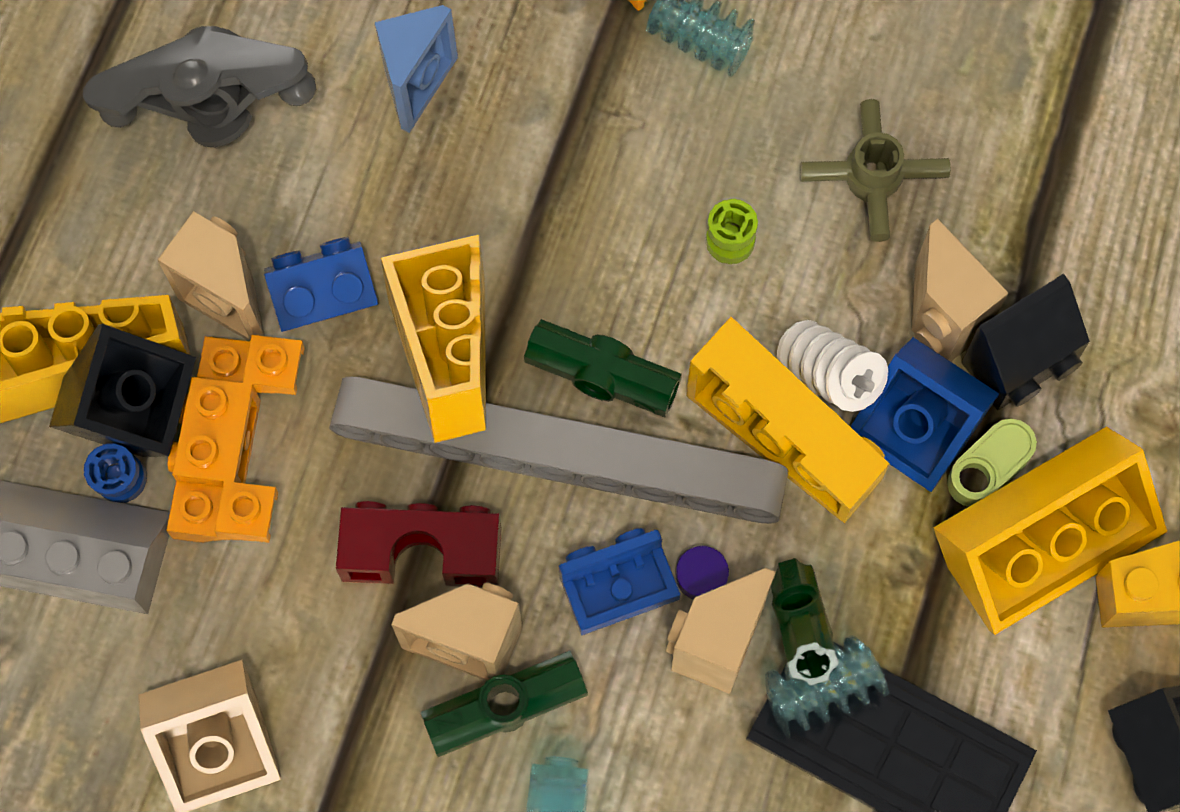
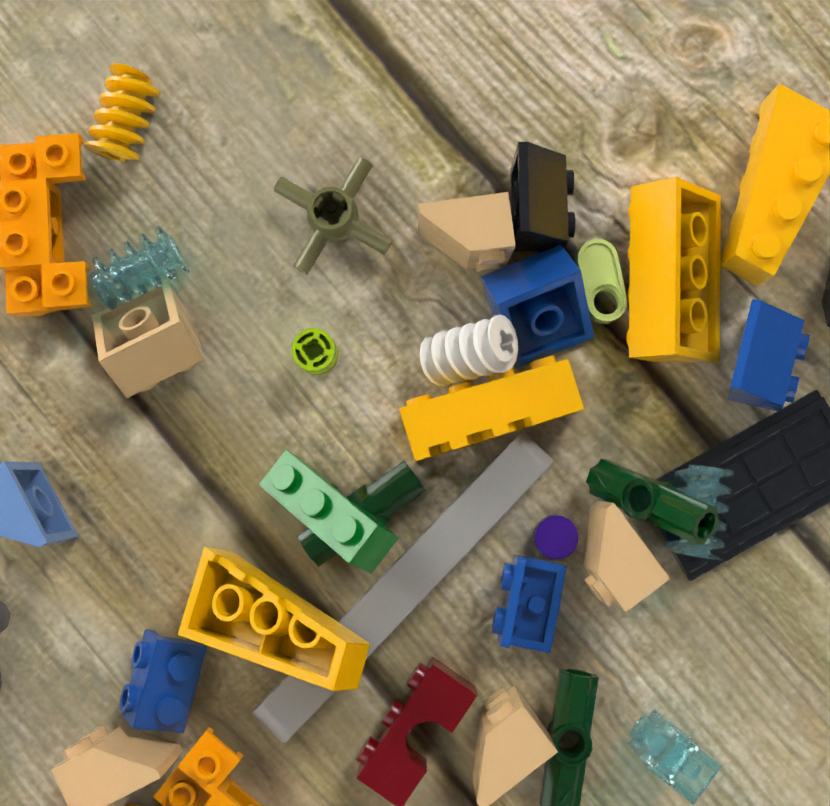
camera: 55 degrees left, 15 degrees up
none -> tan slope [92,278,204,399]
none -> arch [259,449,399,574]
none -> blue slope [727,299,810,412]

